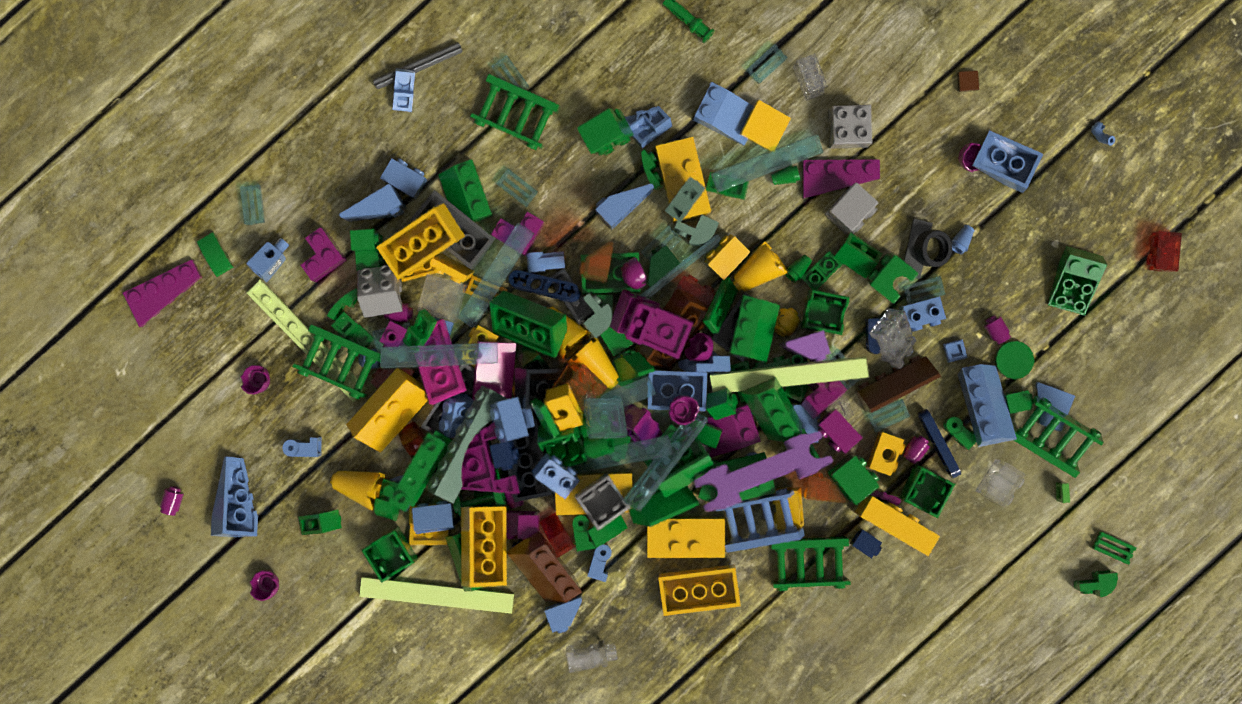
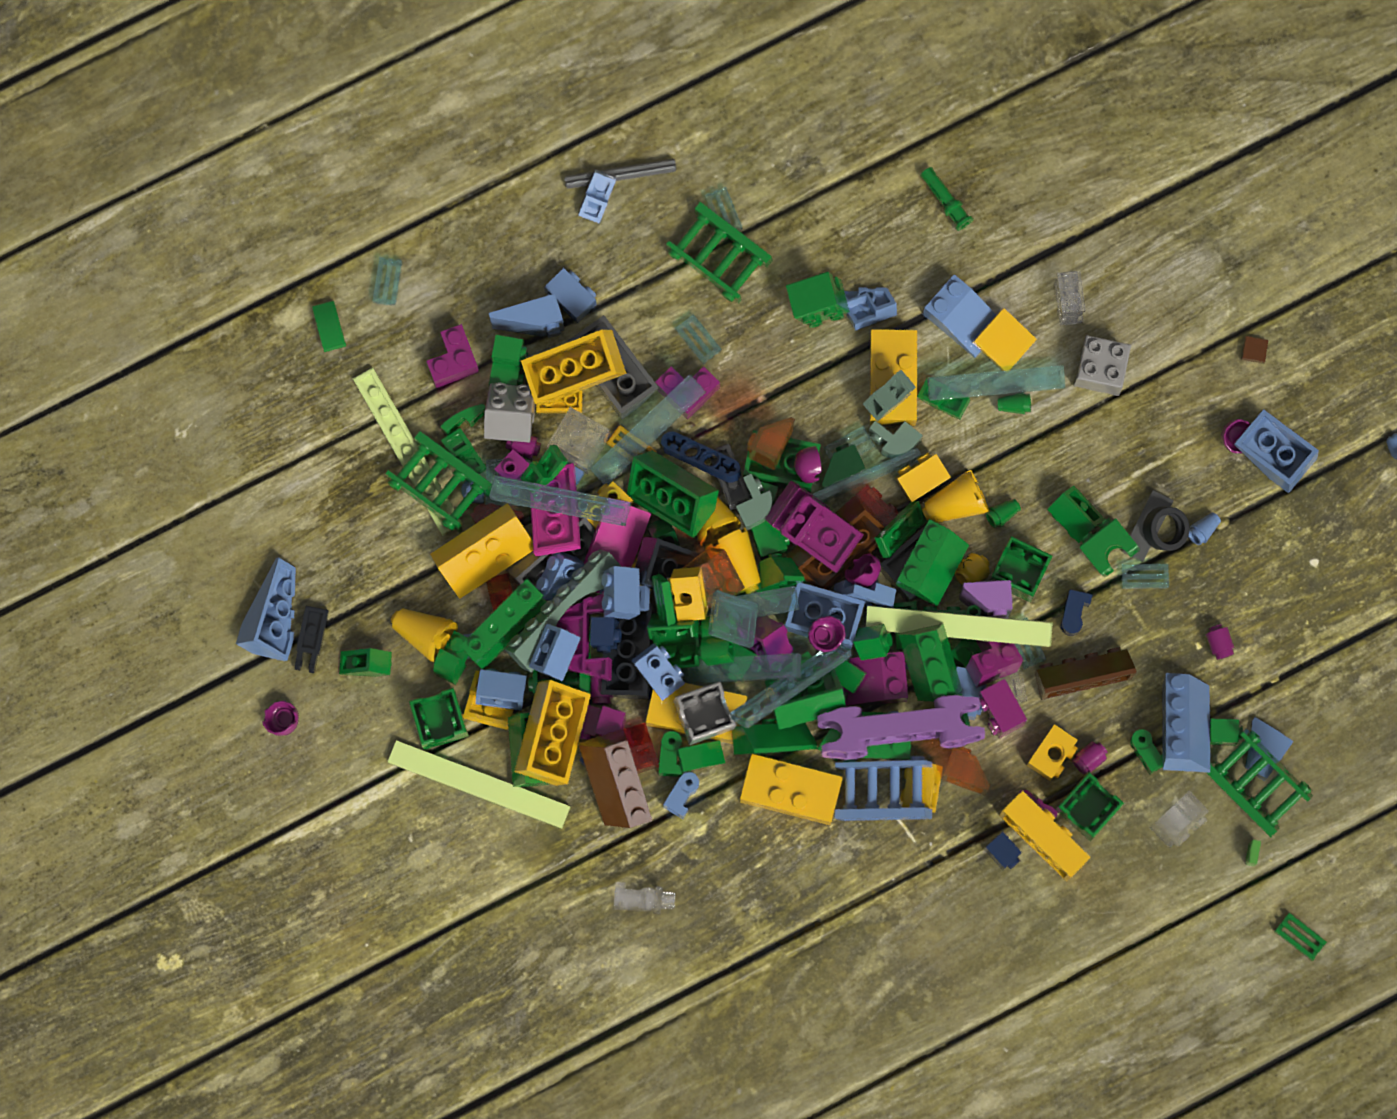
camera: 10 degrees right, 10 degrees down
magenta wing [123,260,202,327] -> none
magenta brick [159,486,184,516] -> none
magenta hair [240,365,270,395] -> none
medium blue torso [246,238,289,283] -> none
medium blue leg [282,437,322,457] -> none
yellow tile [430,253,475,283] -> none
green slope [438,159,493,223] -> none
medium blue piece [526,252,565,273] -> none
medium blue slope [545,595,582,633] -> none
medium blue slope [595,184,654,230] -> none
green slope [641,149,663,191] -> none
yellow brick [658,564,741,616] -> none
clear light blue tile [746,44,788,84] -> none
green fence [770,536,851,591] -> none
magenta wing [802,160,880,199] -> none
green slope [802,251,843,290] -> none
light grey piece [825,183,878,234] -> none
green piece [827,454,879,505] -> none
clear light blue tile [867,399,910,432] -> none
clear hips [869,309,916,368] -> none
medium blue brick [899,296,946,332] -> none
dark blue beam [917,409,961,479] -> none
medium blue tile [943,339,967,363] -> none
green tile [995,341,1034,379] -> none
green slope [1048,246,1107,315] -> none
green brick [1073,570,1118,598] -> none
none -> black hinge [294,606,329,673]
none -> medium blue brick [529,624,580,681]

